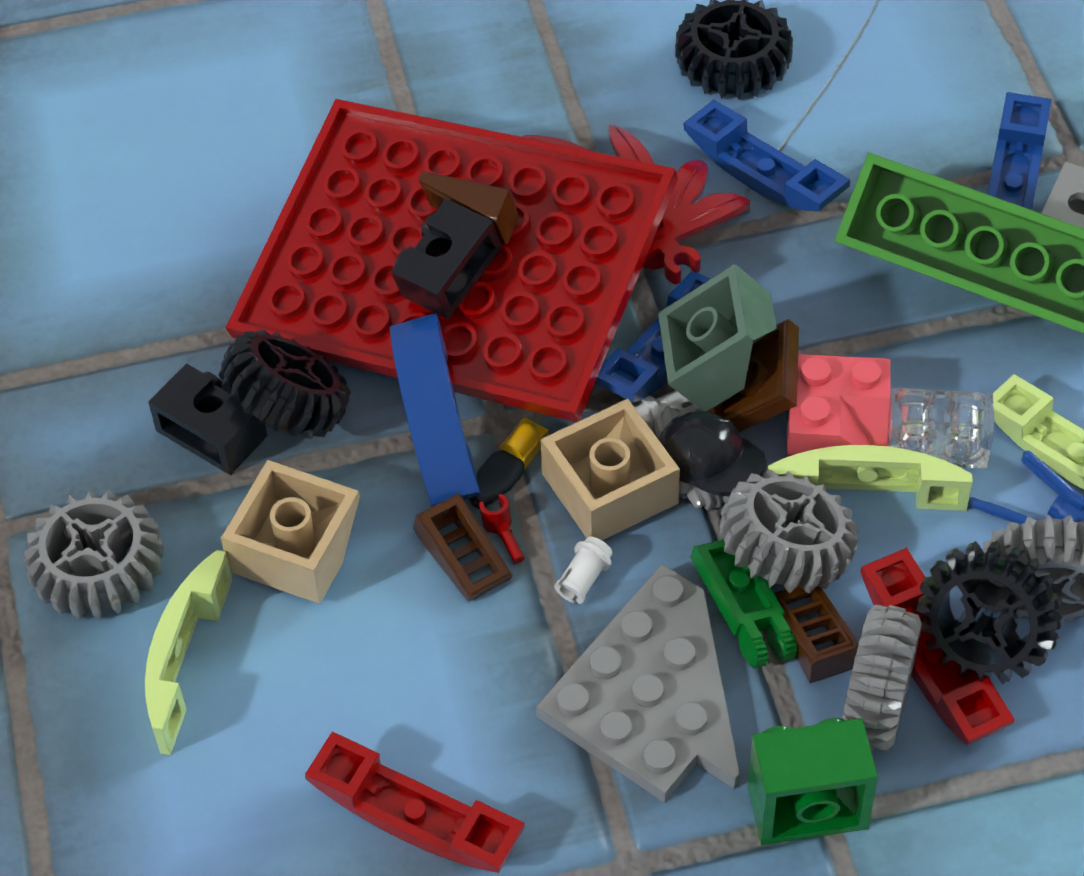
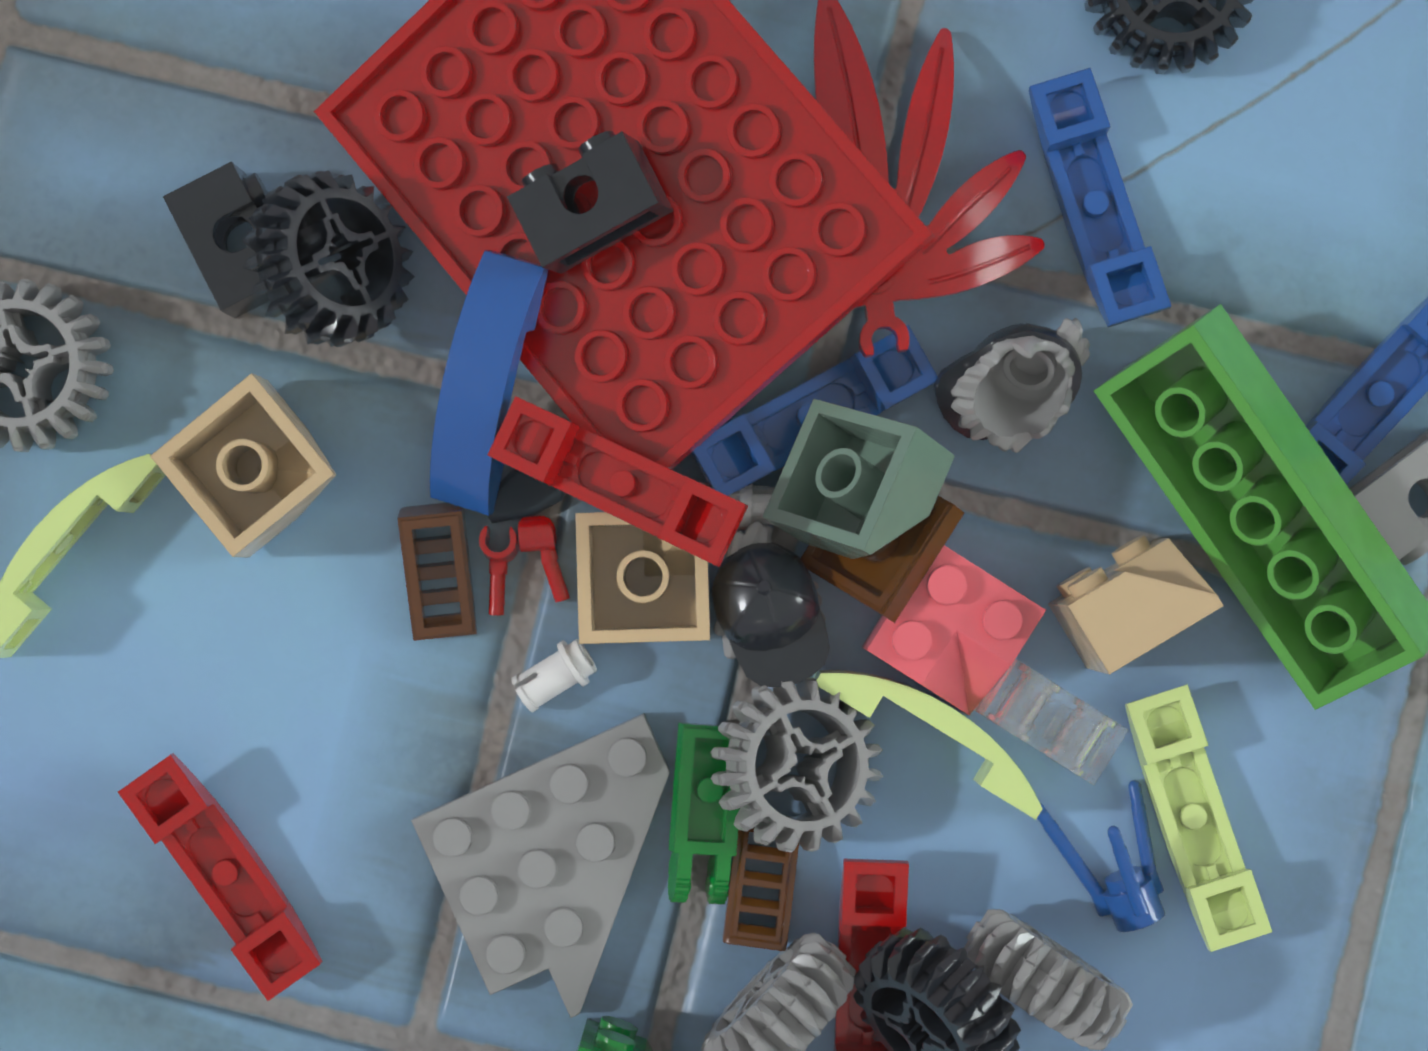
camera: 25 degrees right, 35 degrees up
reddish brown slope [418,172,519,244] -> none
none -> red slope [487,396,748,567]
none -> red hand [518,516,570,603]
none -> light grey hair [933,318,1090,453]
none -> tan slope [1048,534,1224,675]

